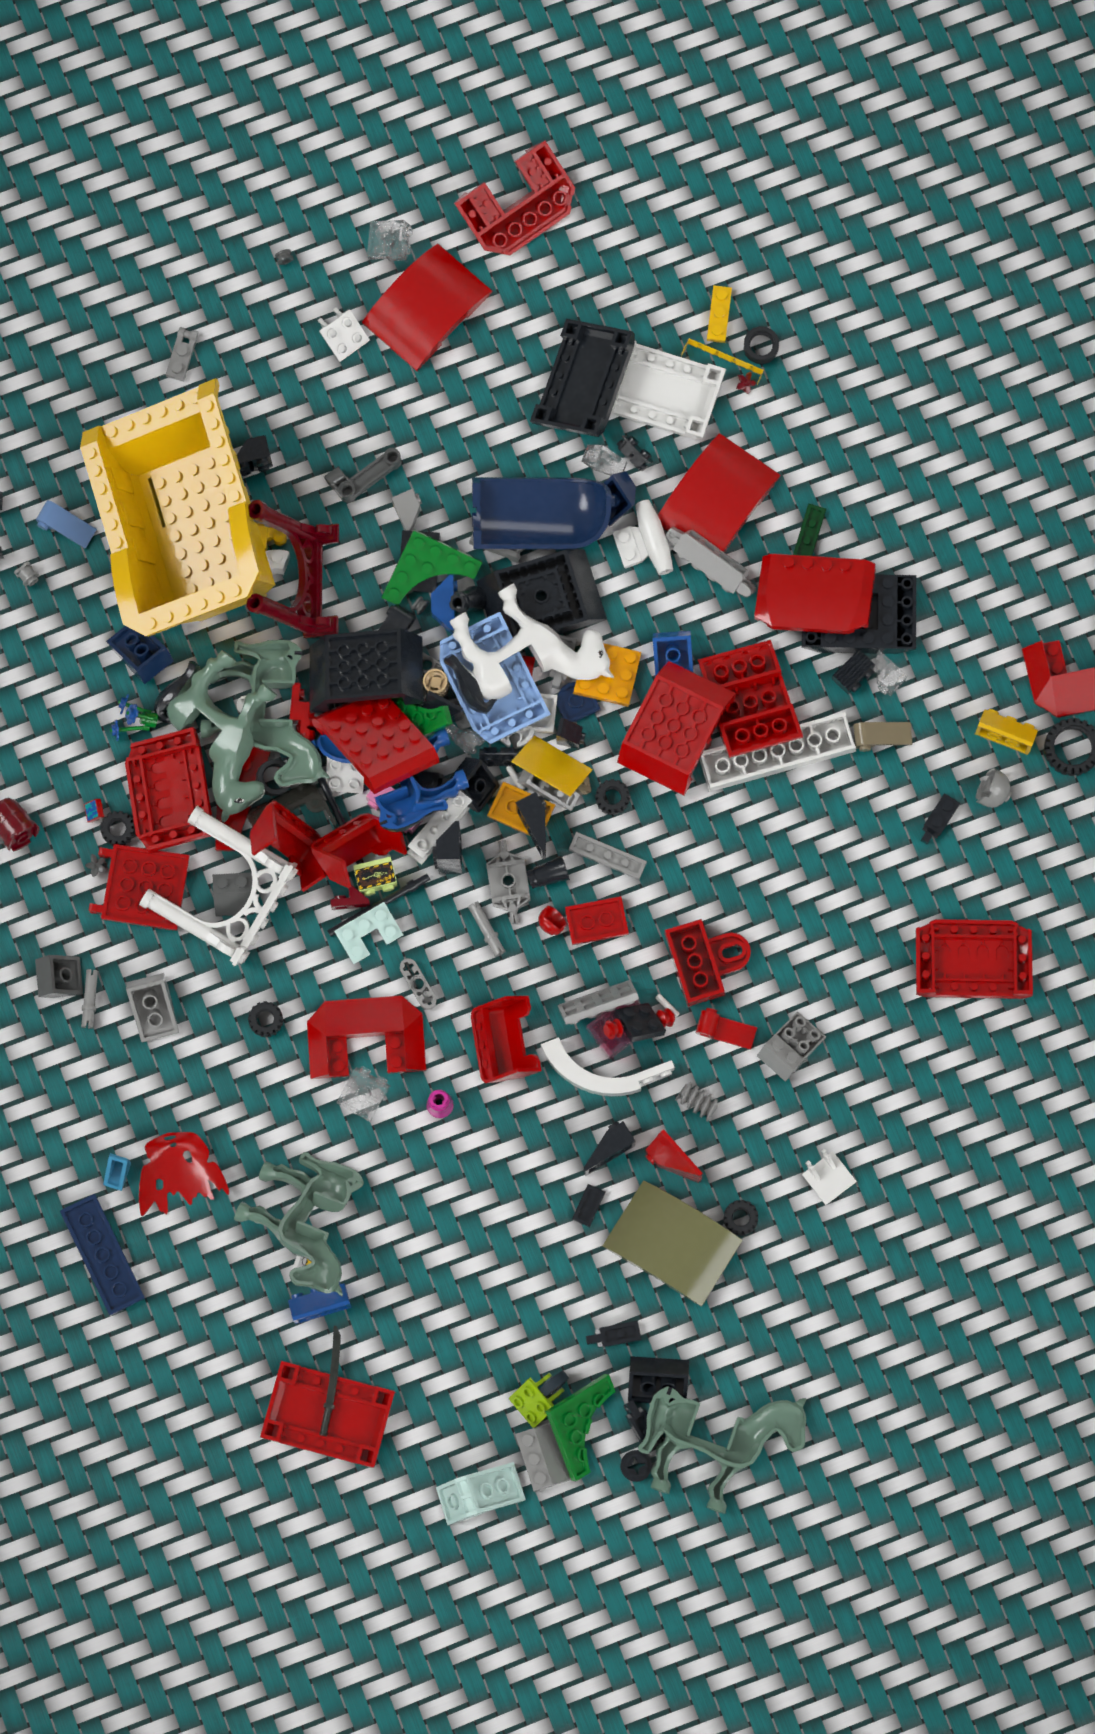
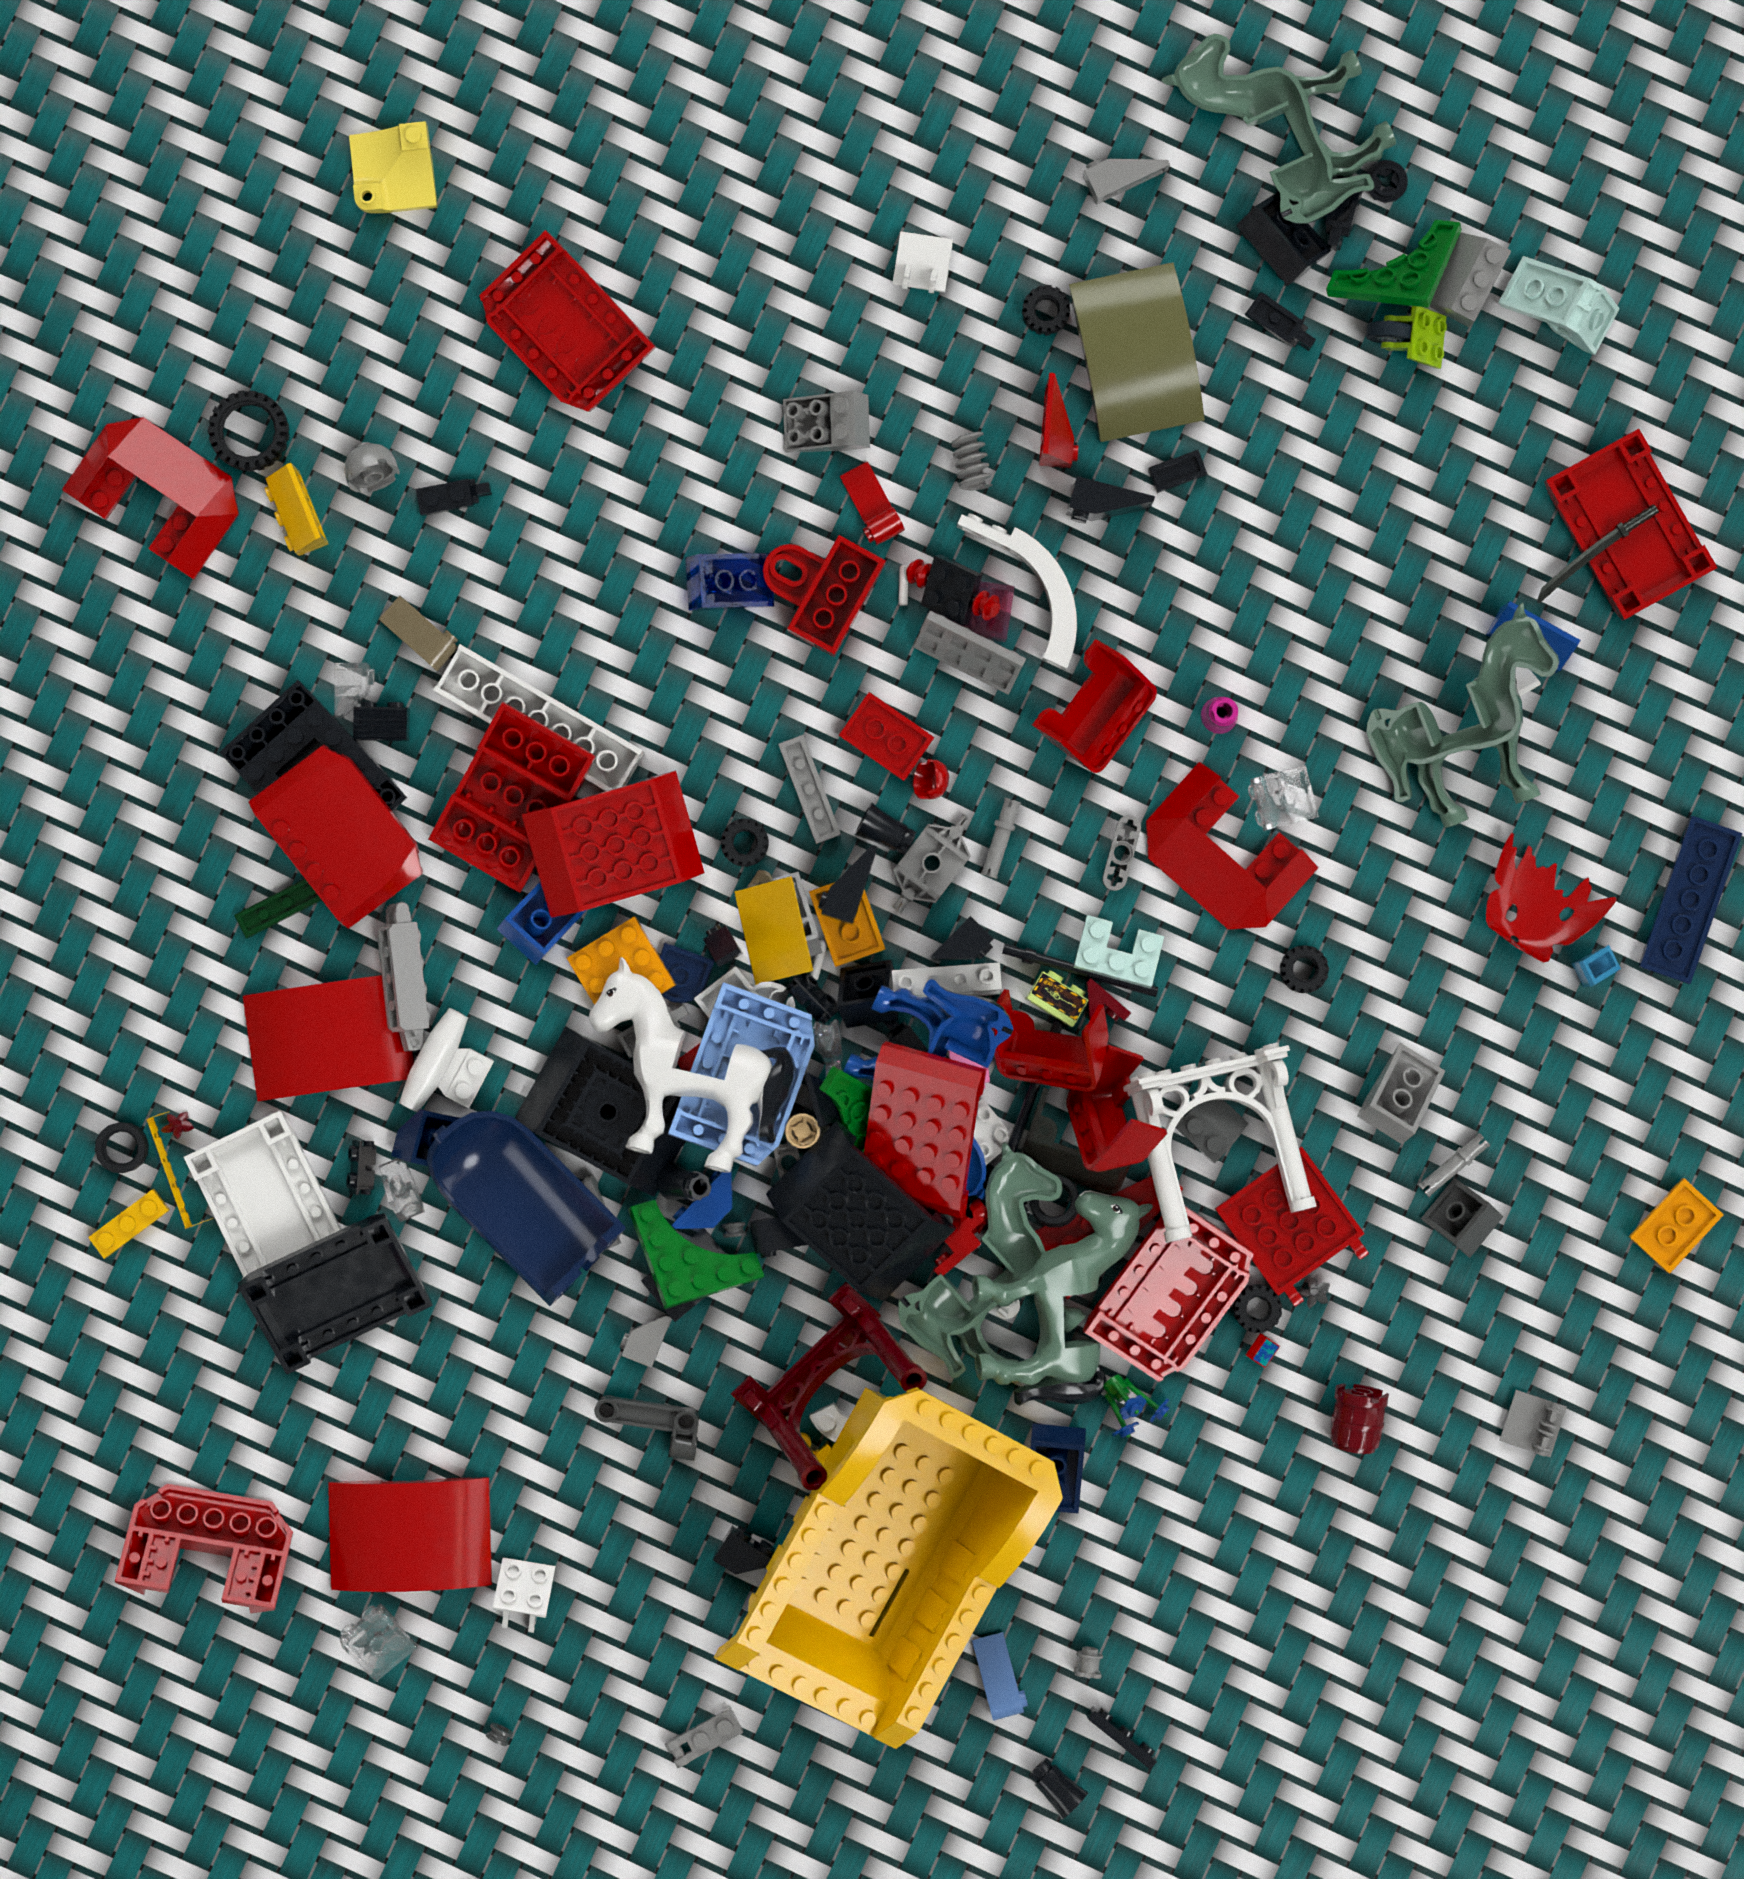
camera: 140 degrees left, 10 degrees up
none -> clear blue slope [685,553,774,611]
none -> light grey slope [1083,159,1170,205]

